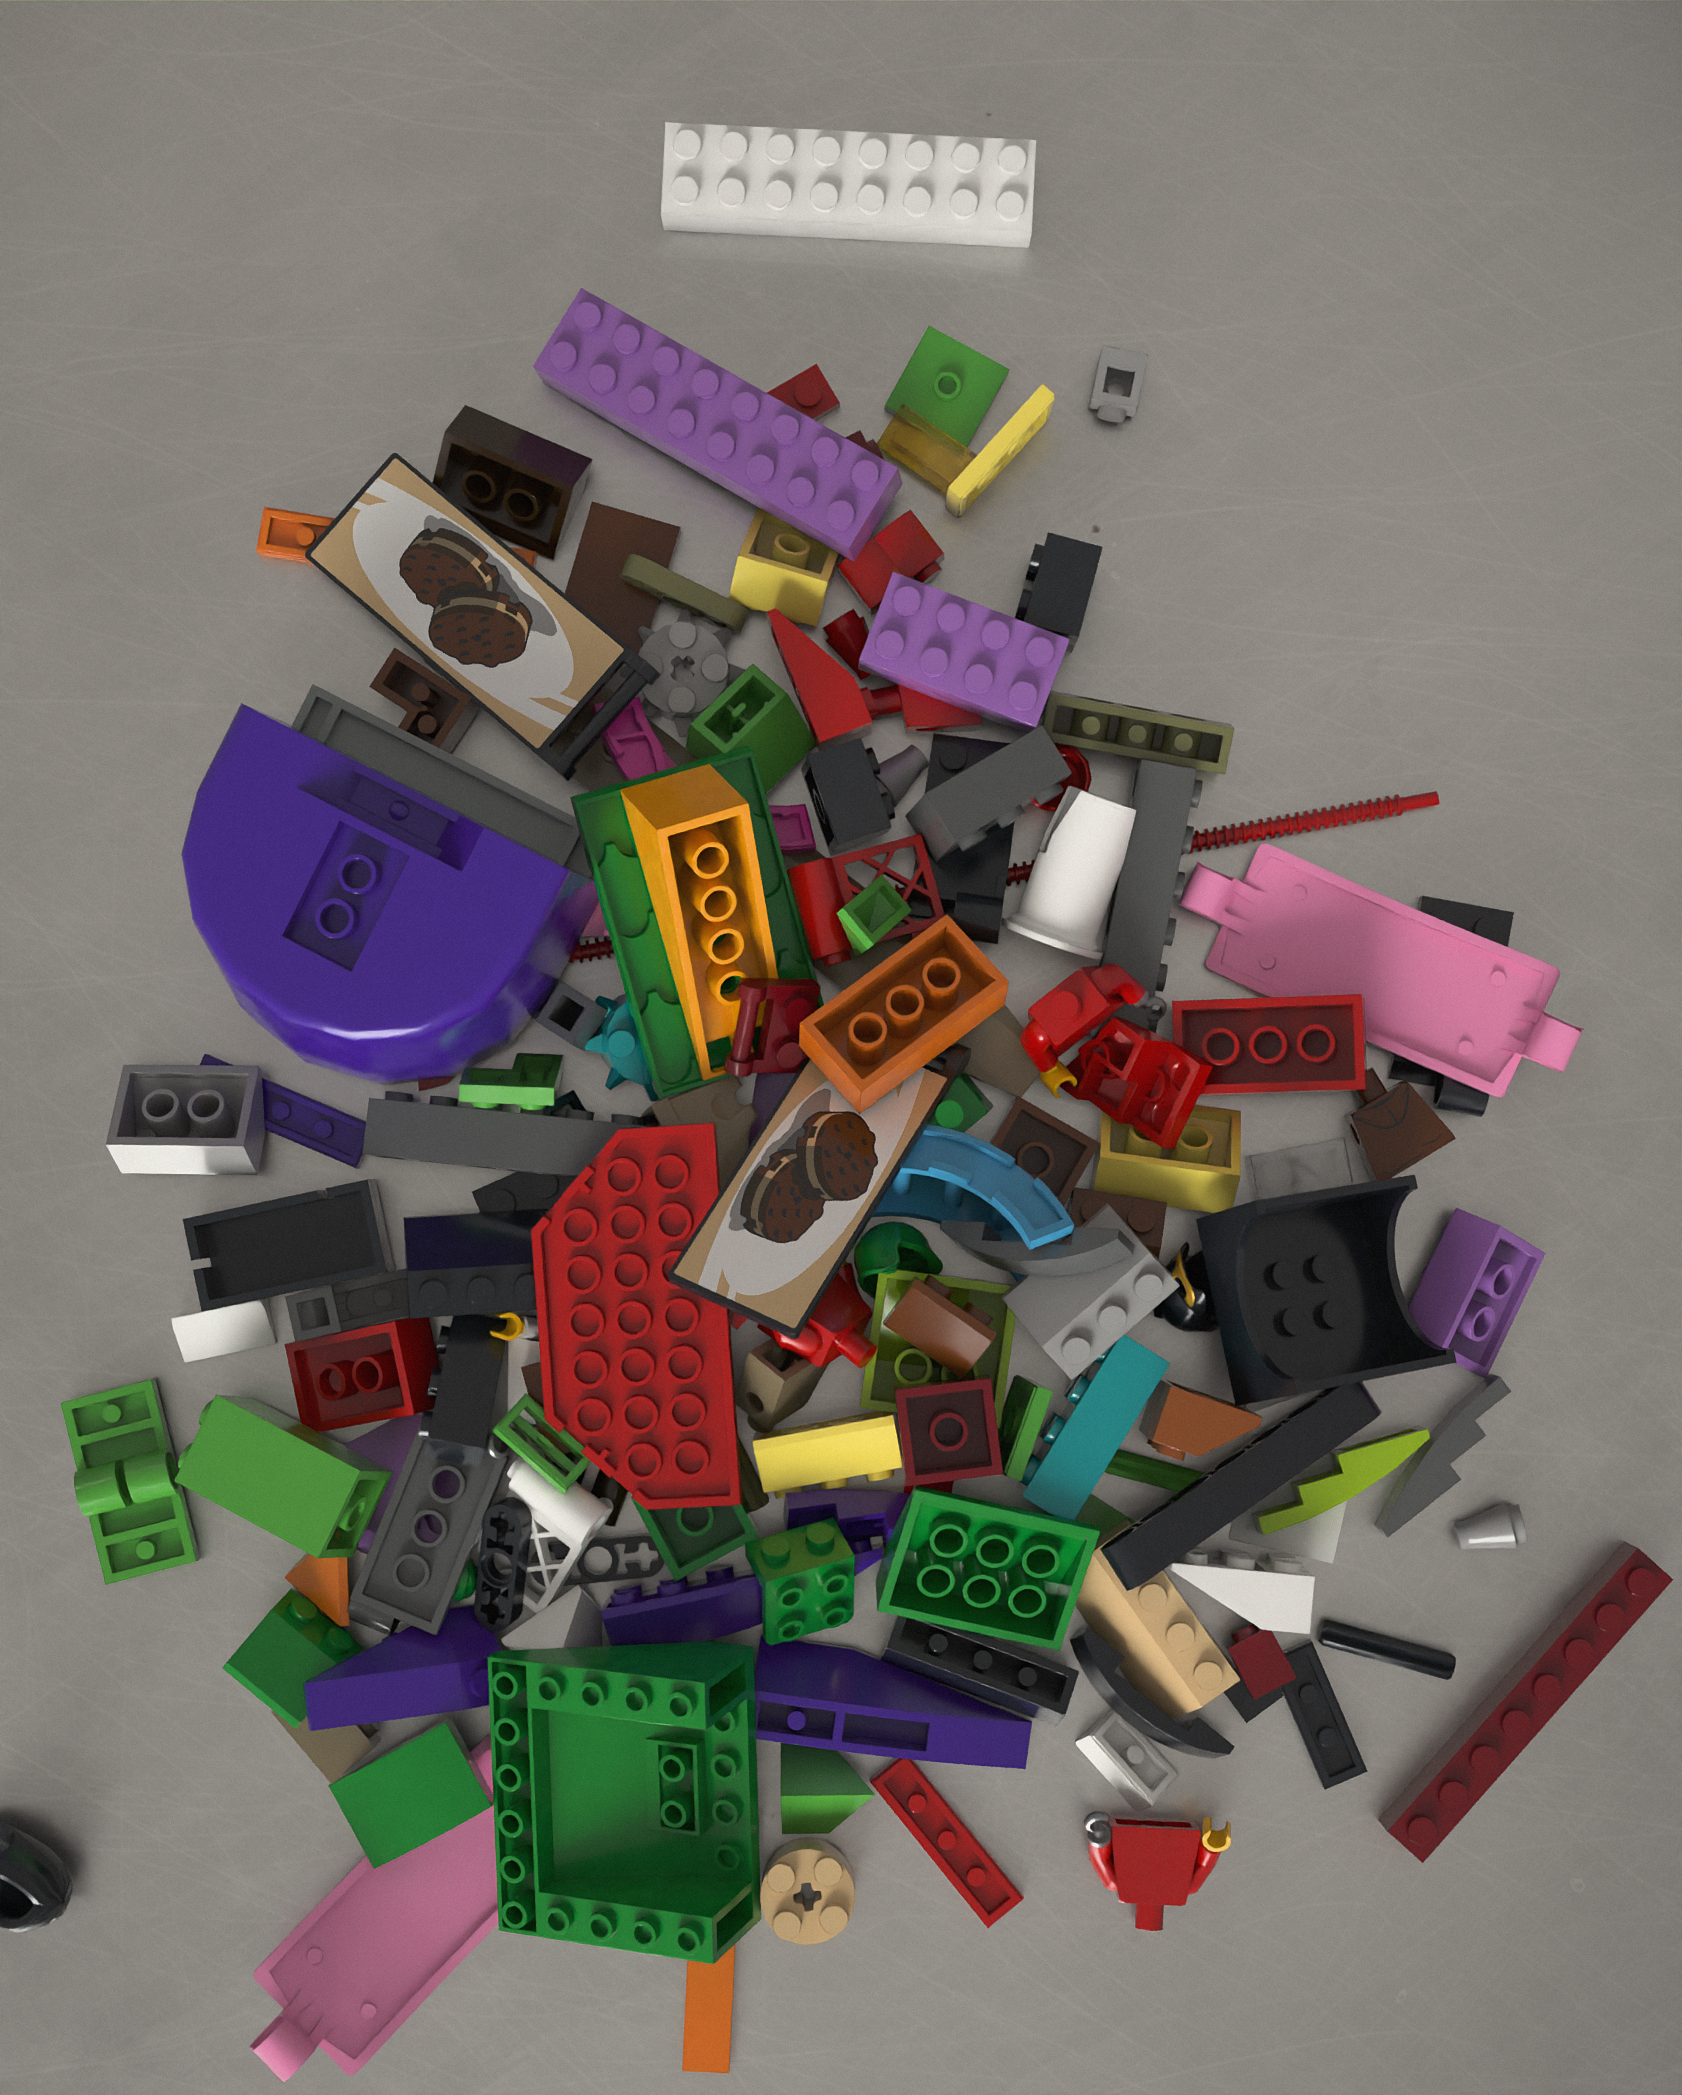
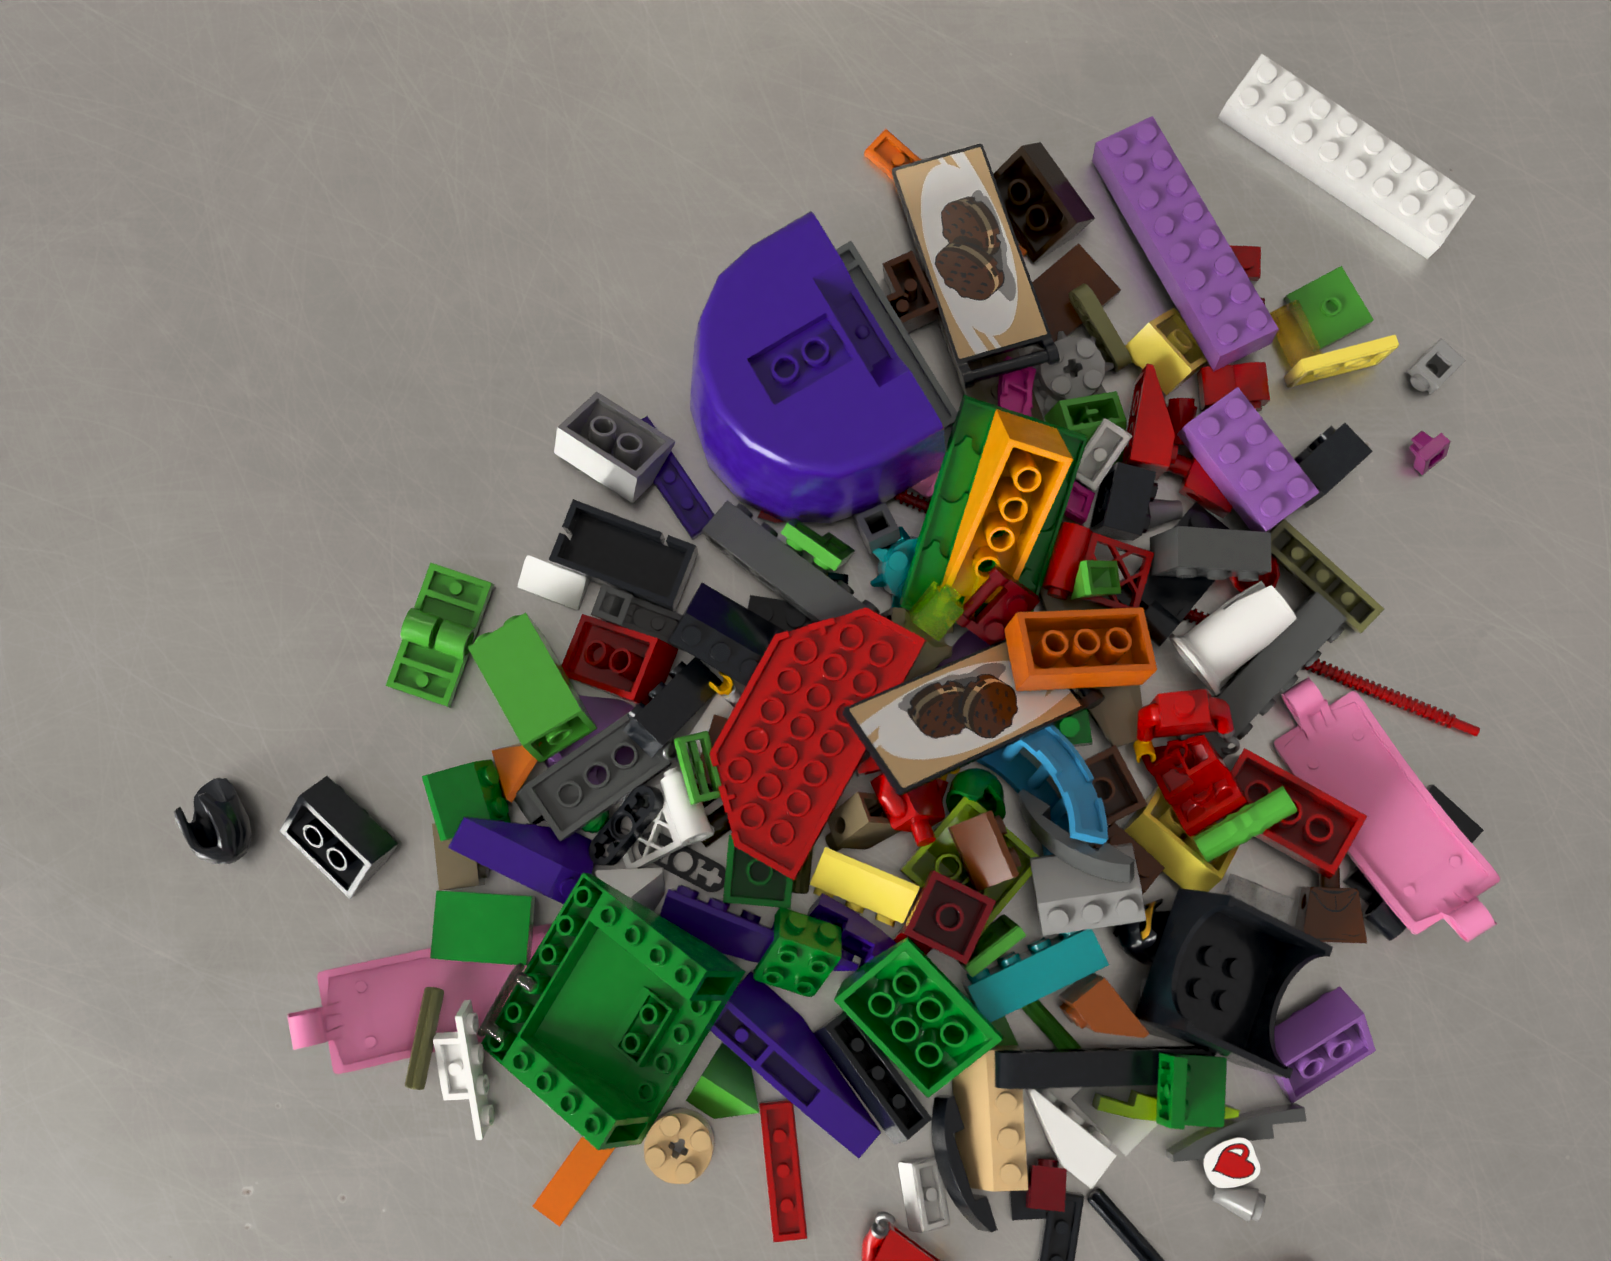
camera: 35 degrees right, 5 degrees down
none -> black slope [280,776,398,899]
none -> olive axle [405,987,444,1090]
none -> white bracket [433,1000,494,1140]
none -> clear smoke piece [477,963,537,1043]
none -> clear neon green brick [909,581,965,642]
none -> white slope [1076,418,1132,491]
none -> green bracket [1156,1052,1227,1130]
none -> bright green axle [1193,786,1298,862]
none -> sticker [1203,1138,1261,1188]
none -> magenta tile [1409,431,1451,475]

